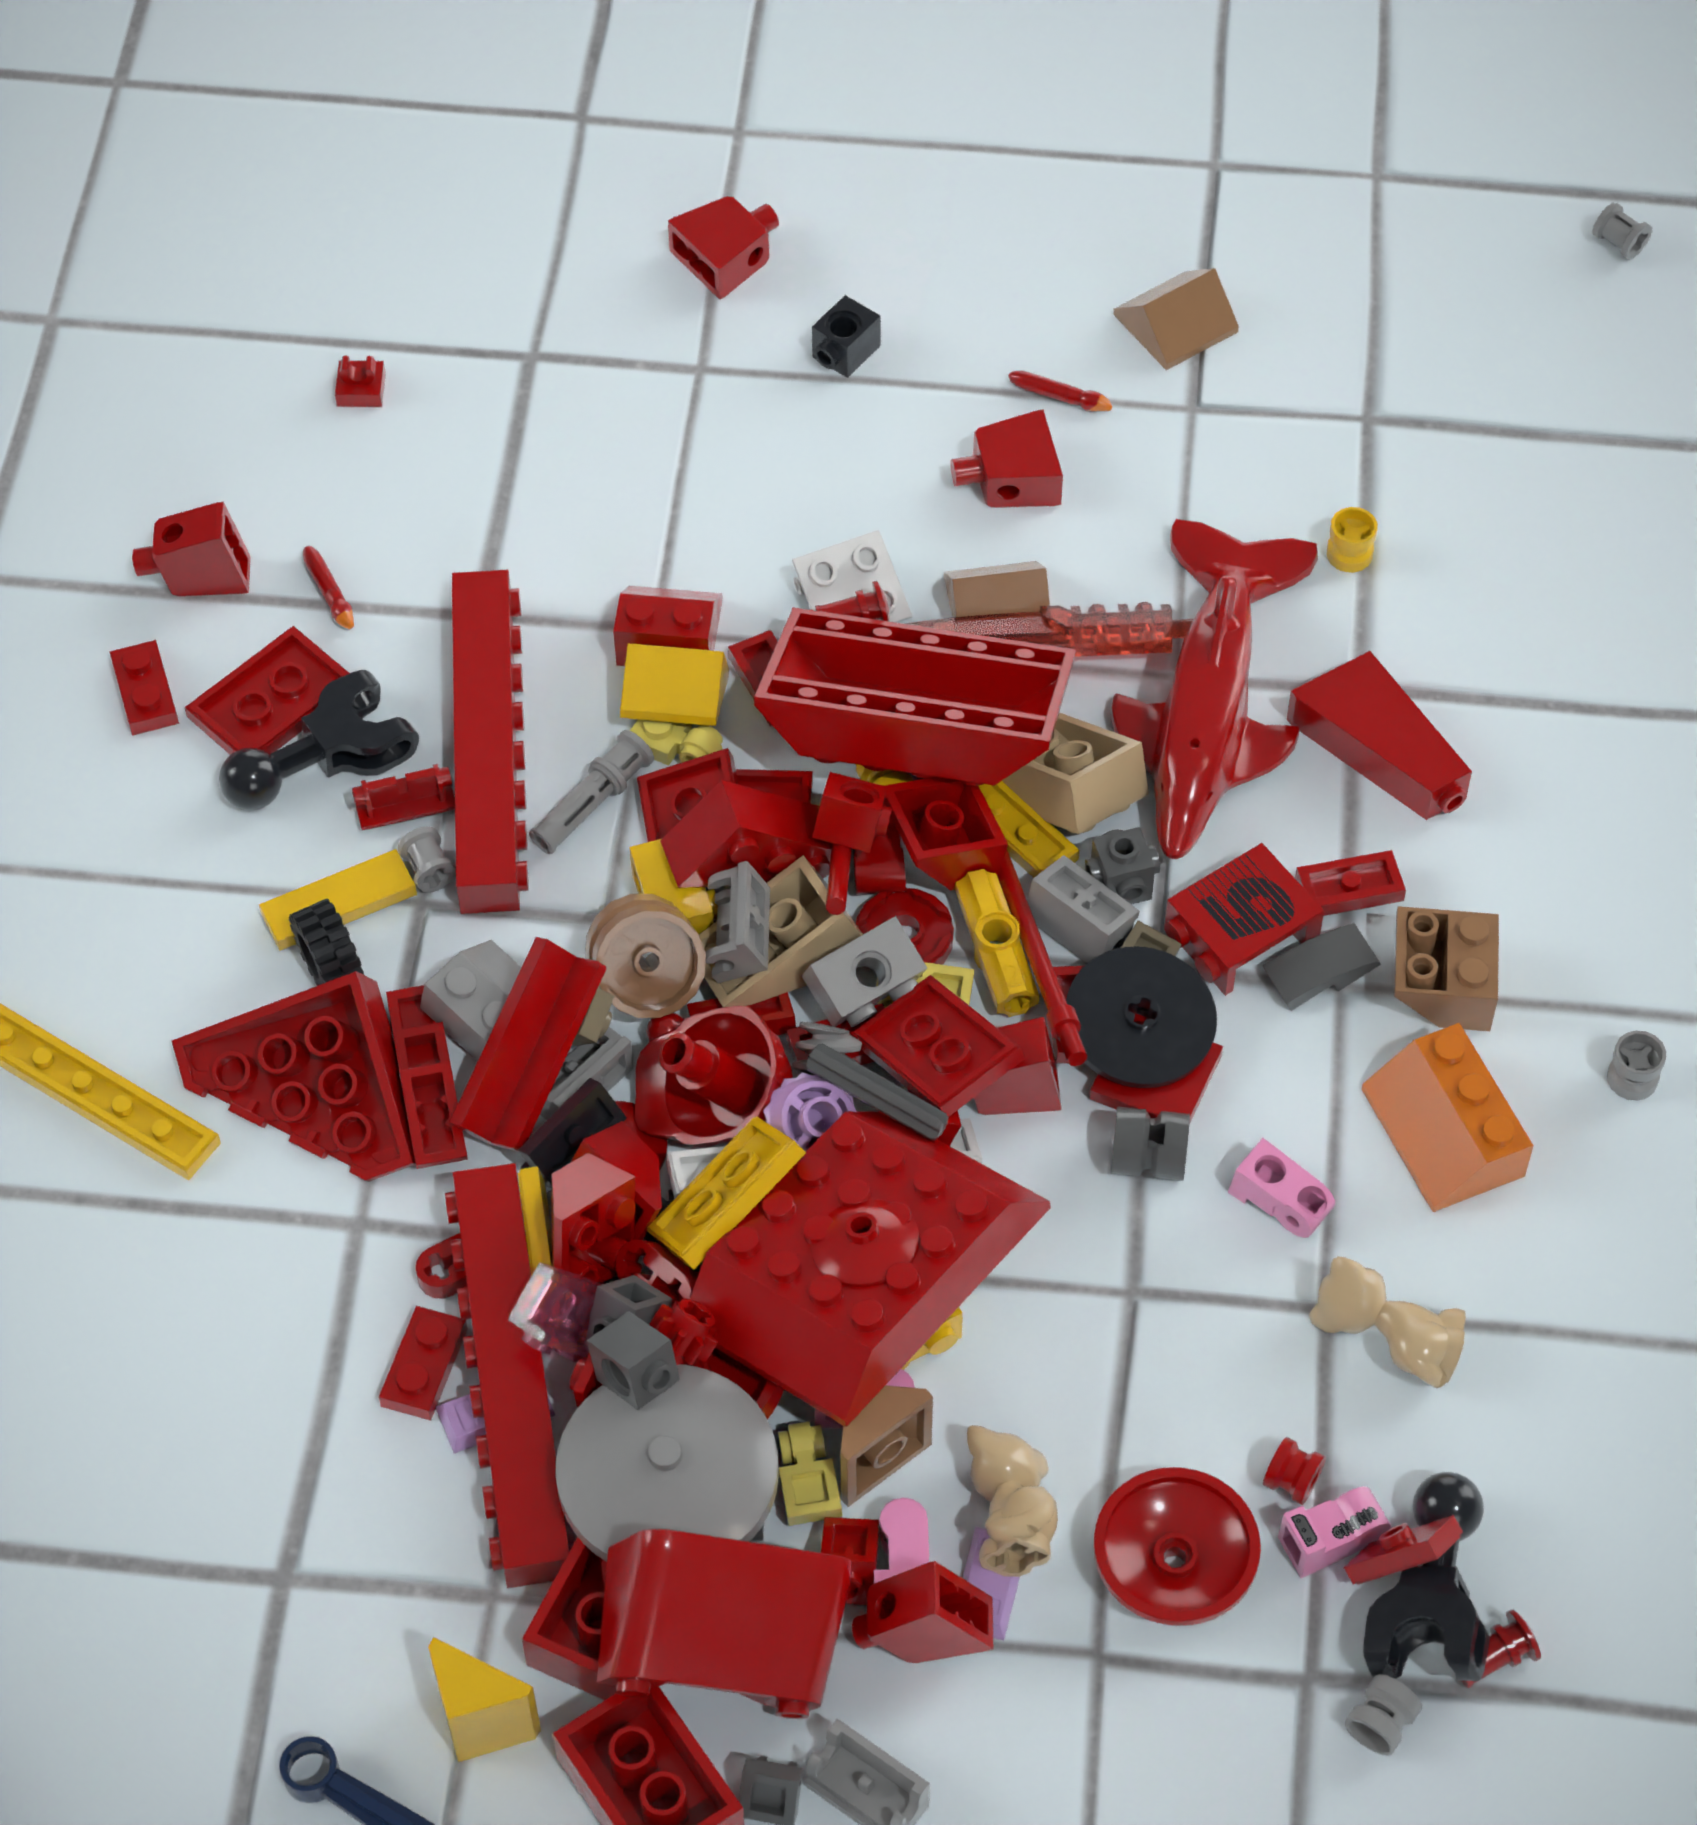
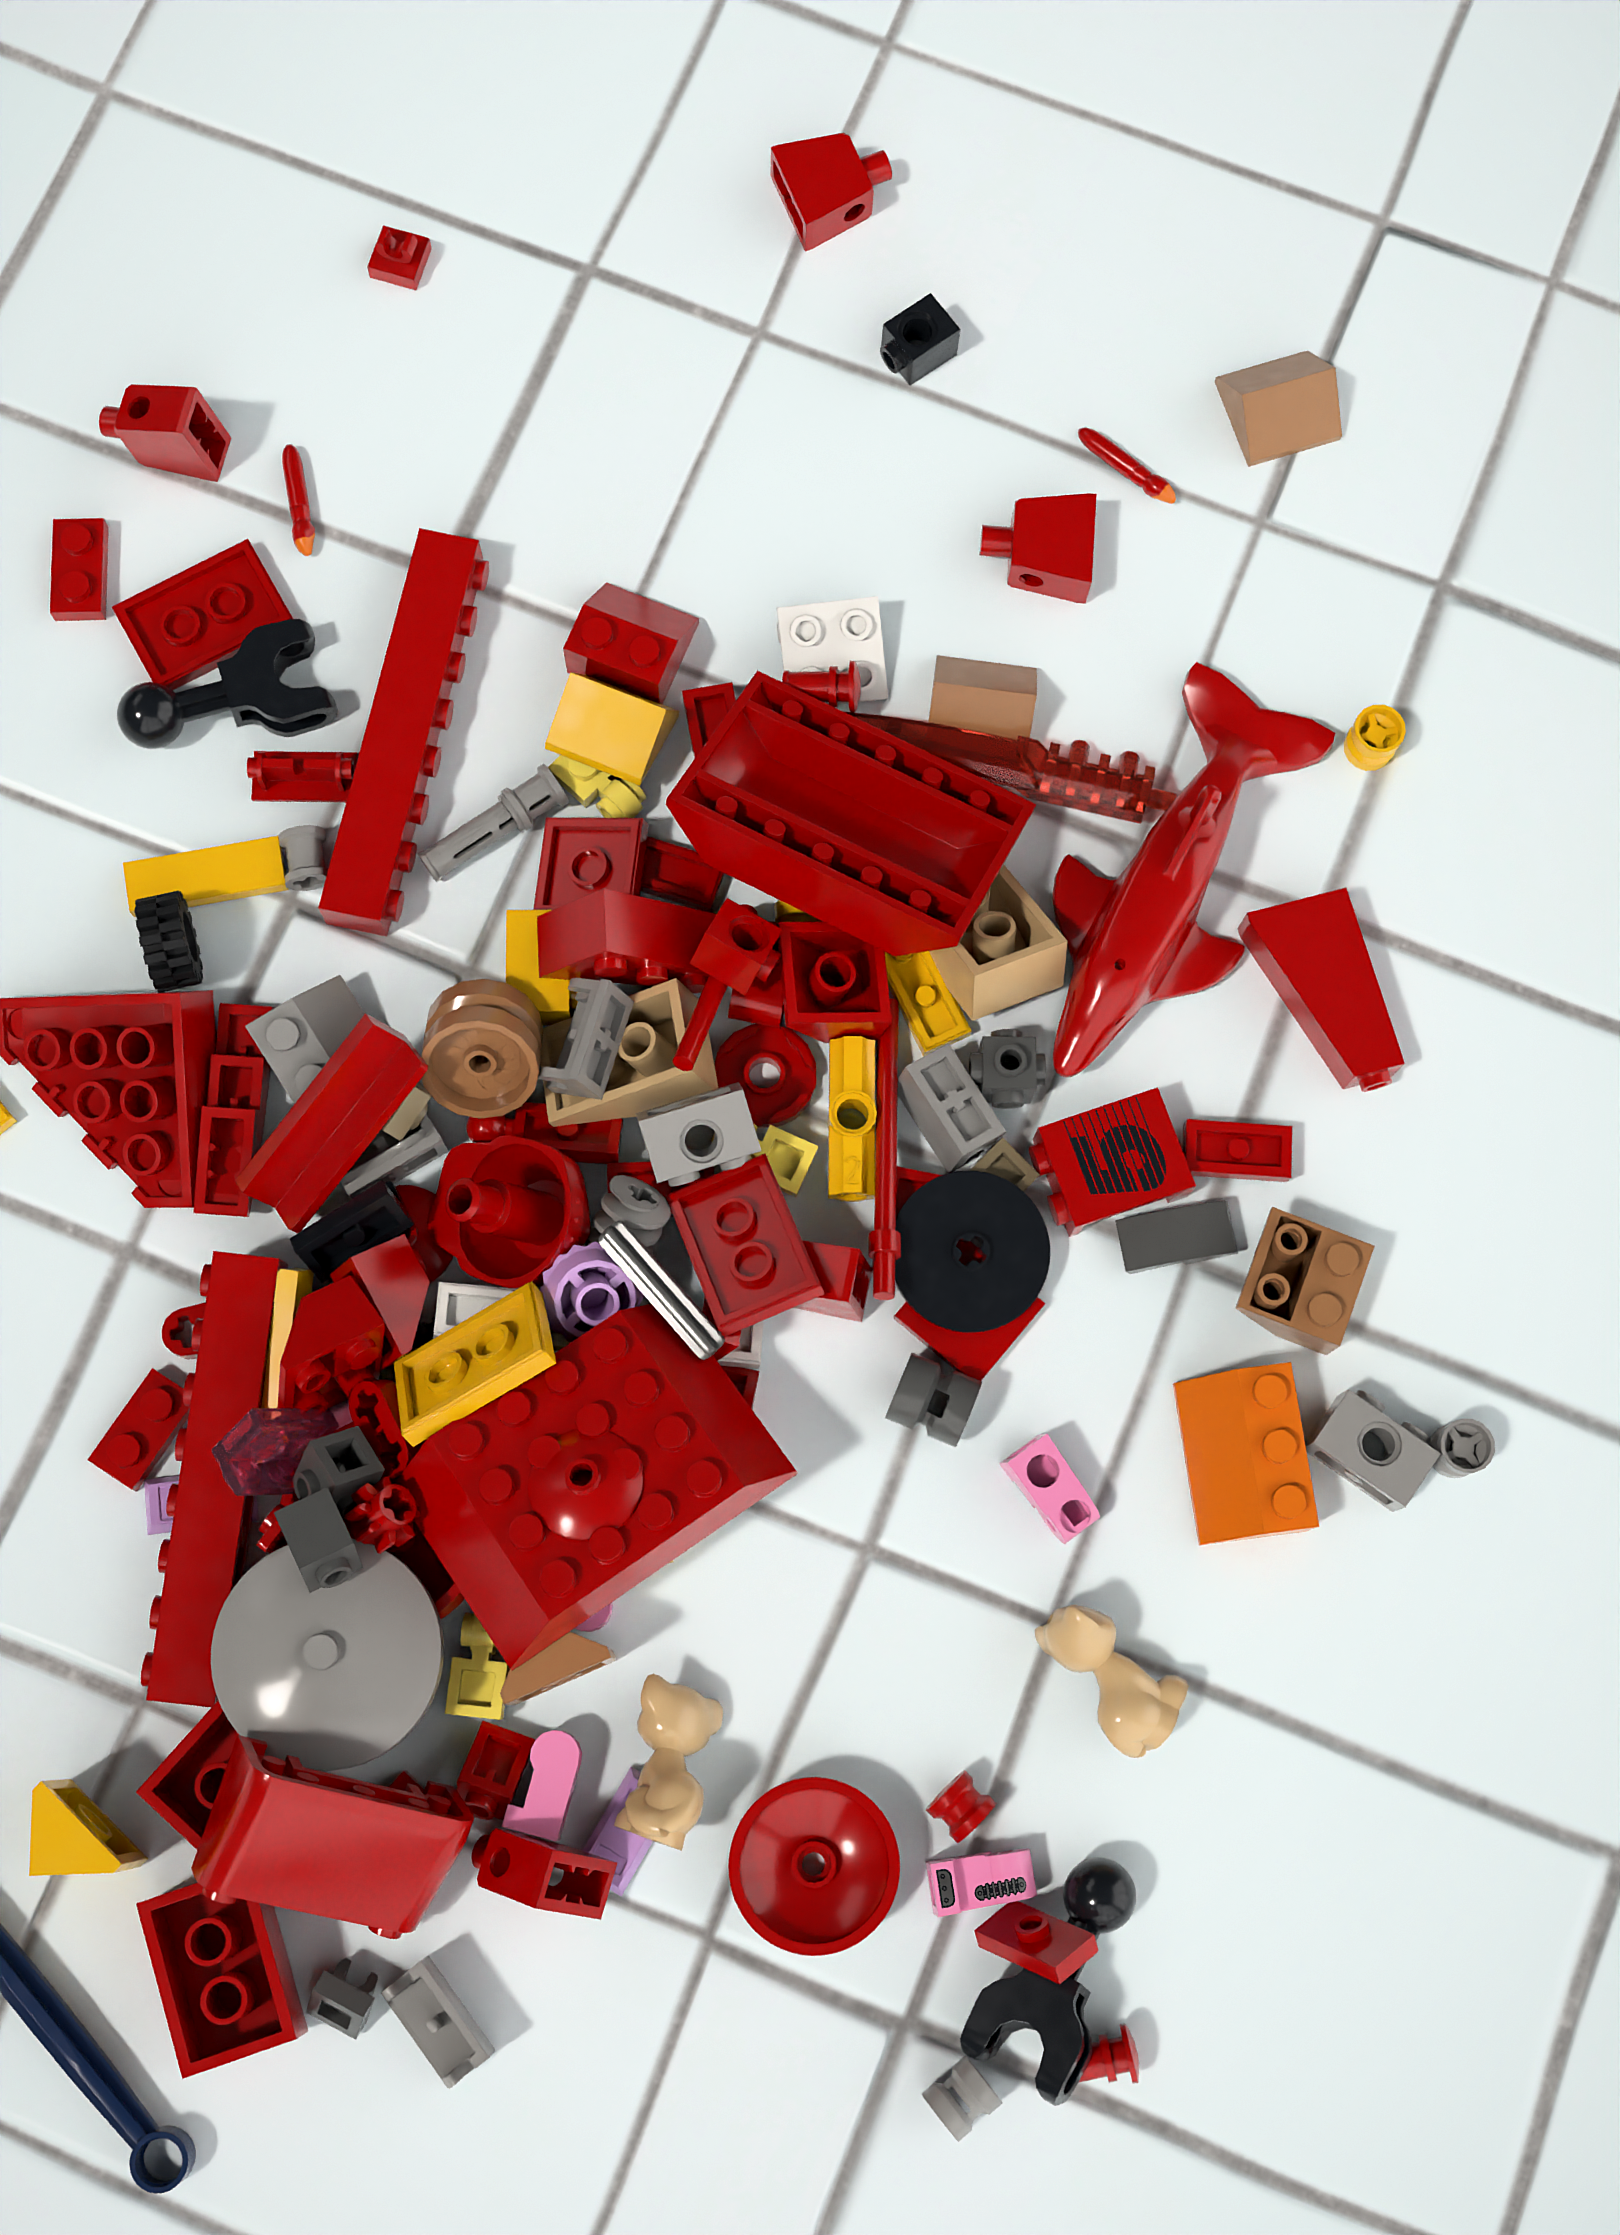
camera: 10 degrees right, 20 degrees up
none -> light grey brick [1305,1390,1441,1512]

